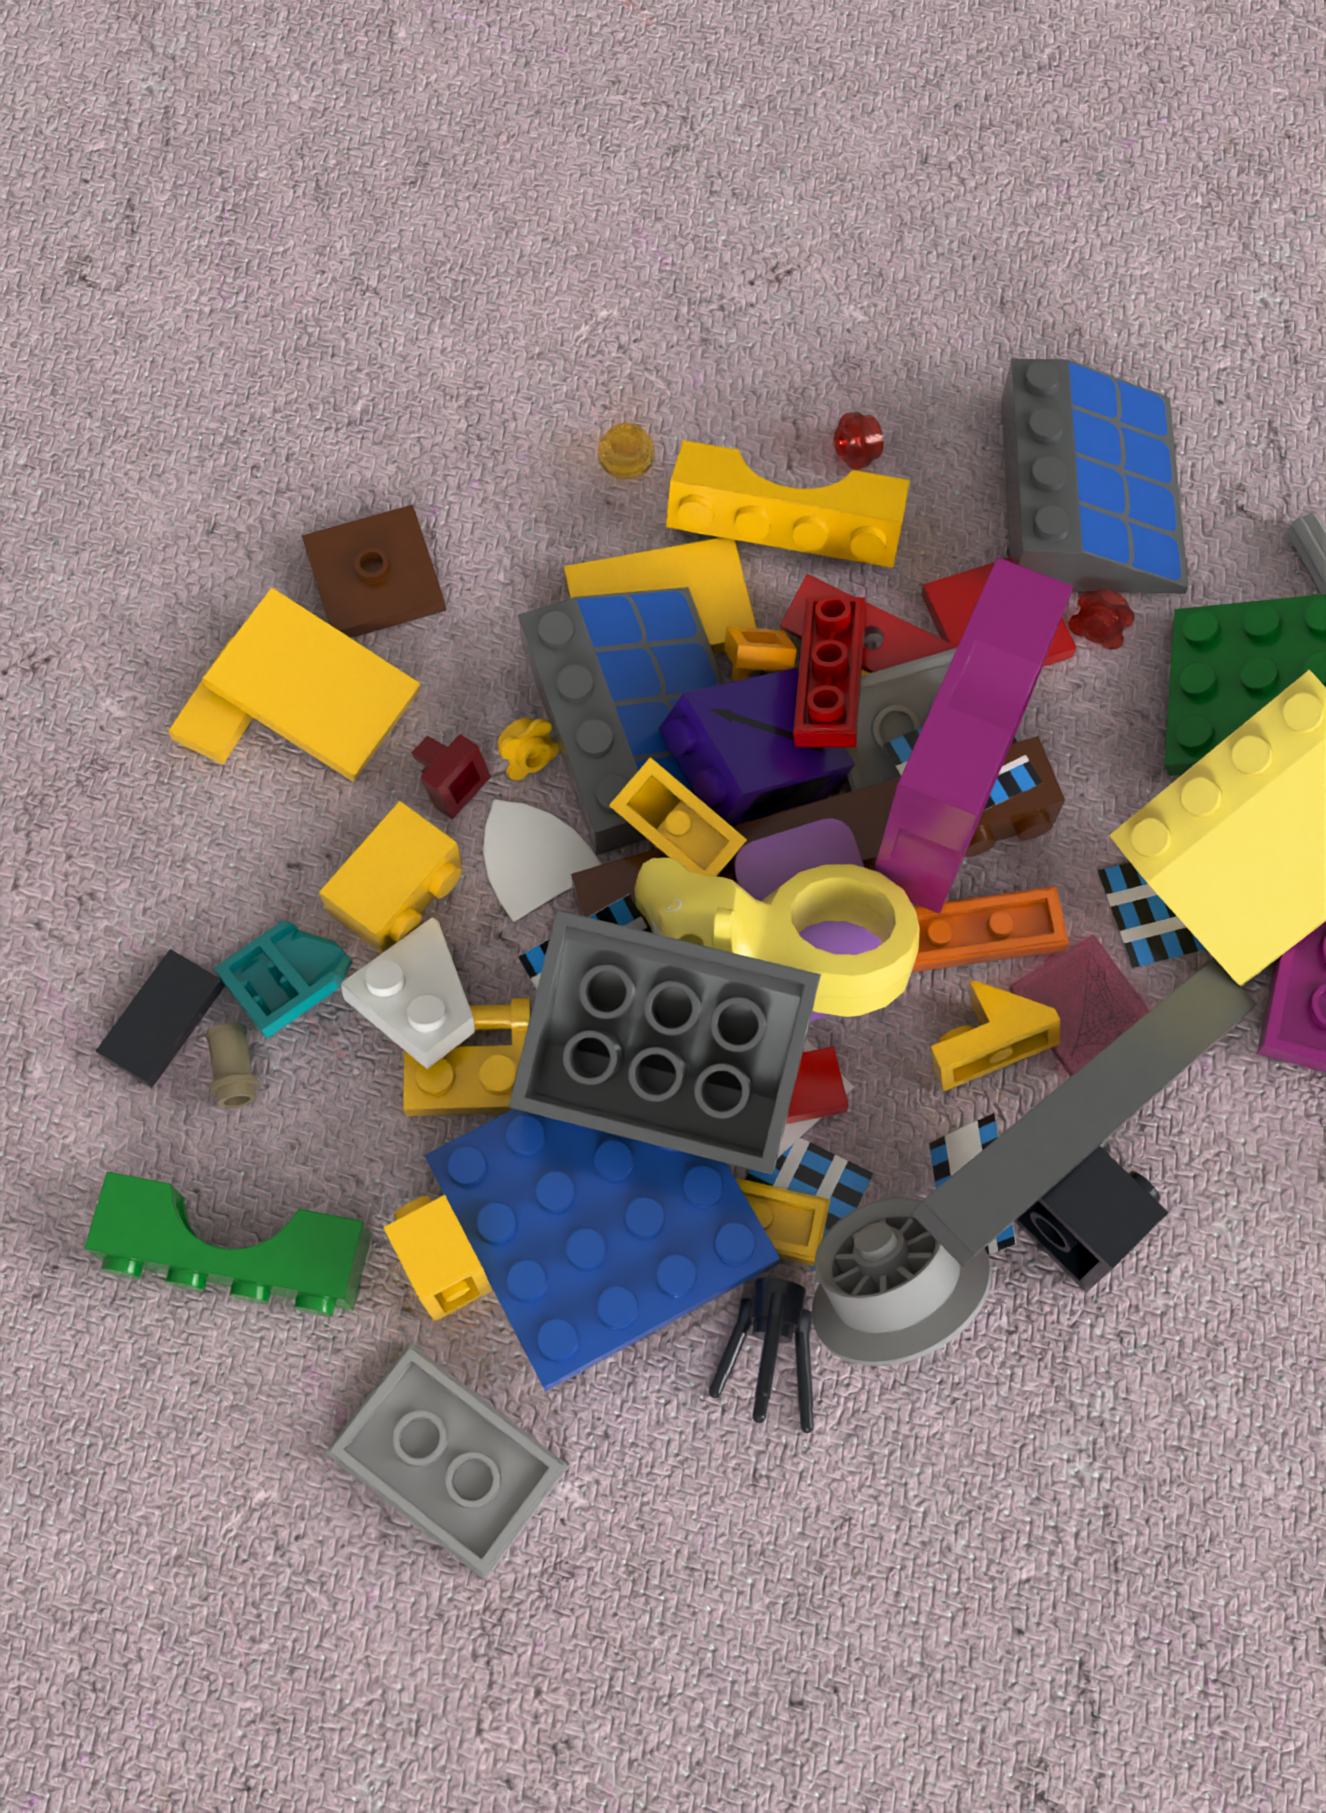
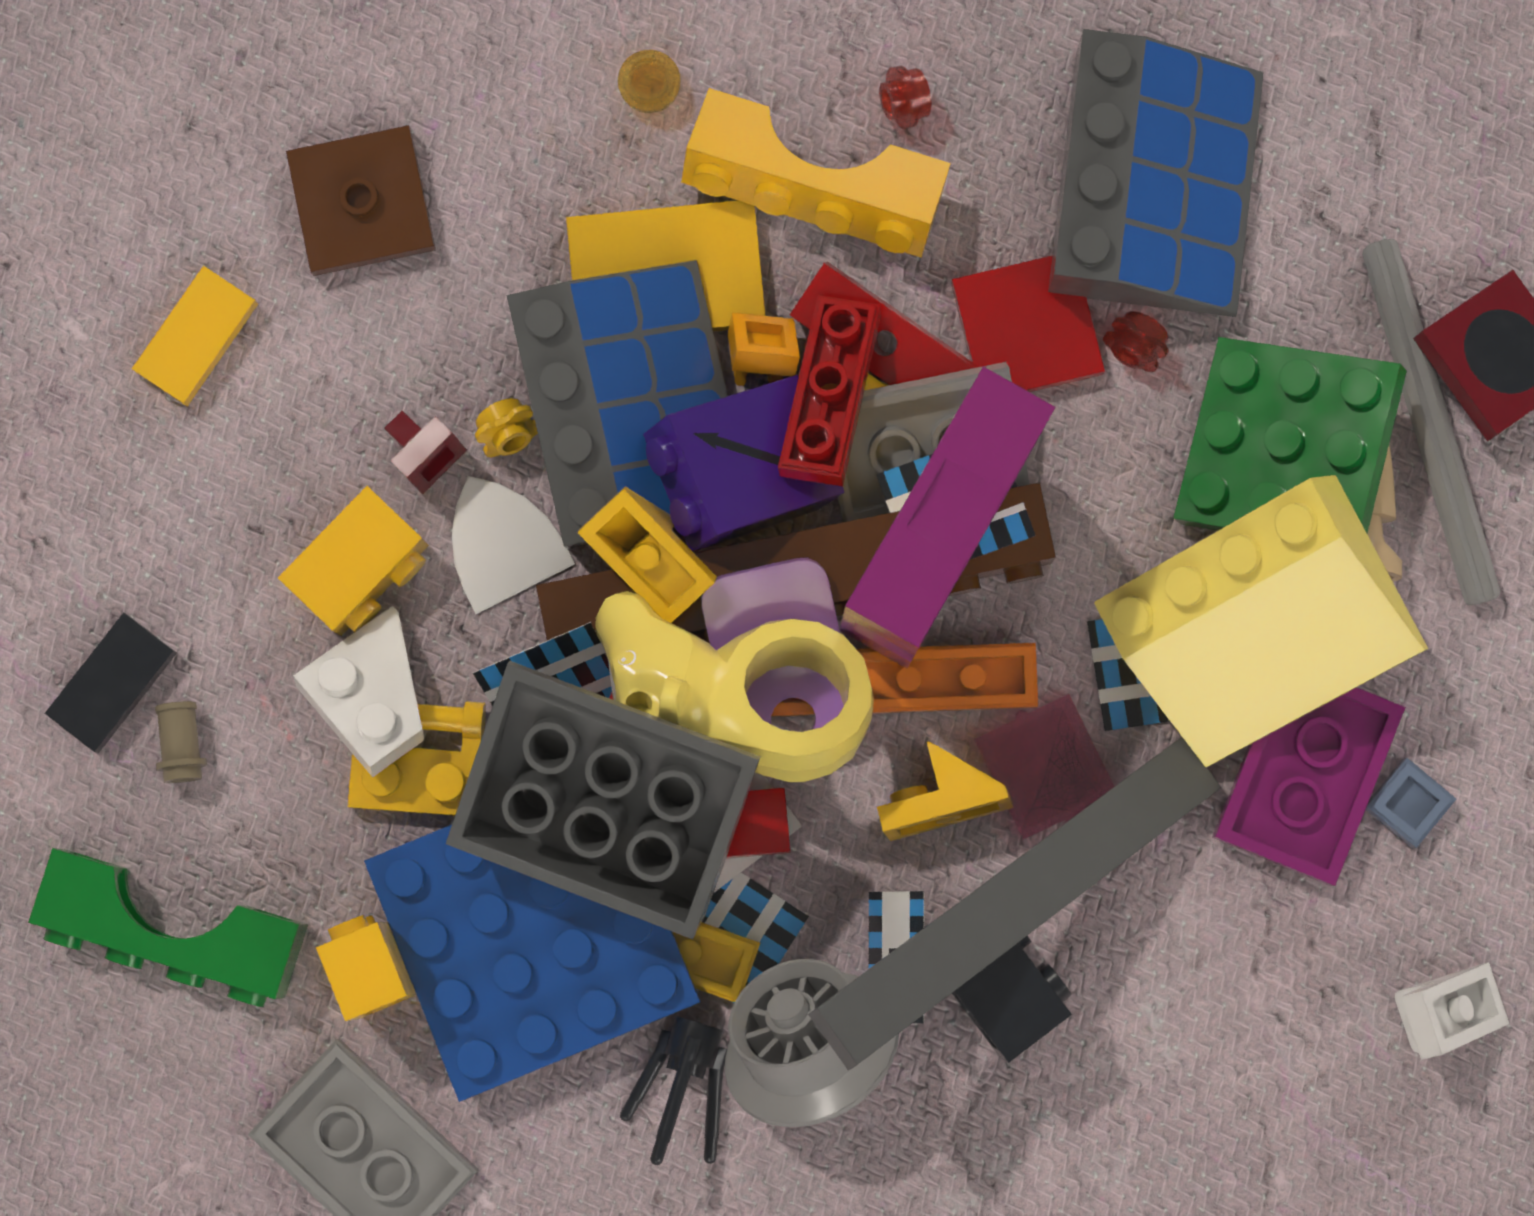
camera: 10 degrees right, 15 degrees up
yellow tile [202,587,421,782] -> none
teal slope [213,920,353,1038] -> none

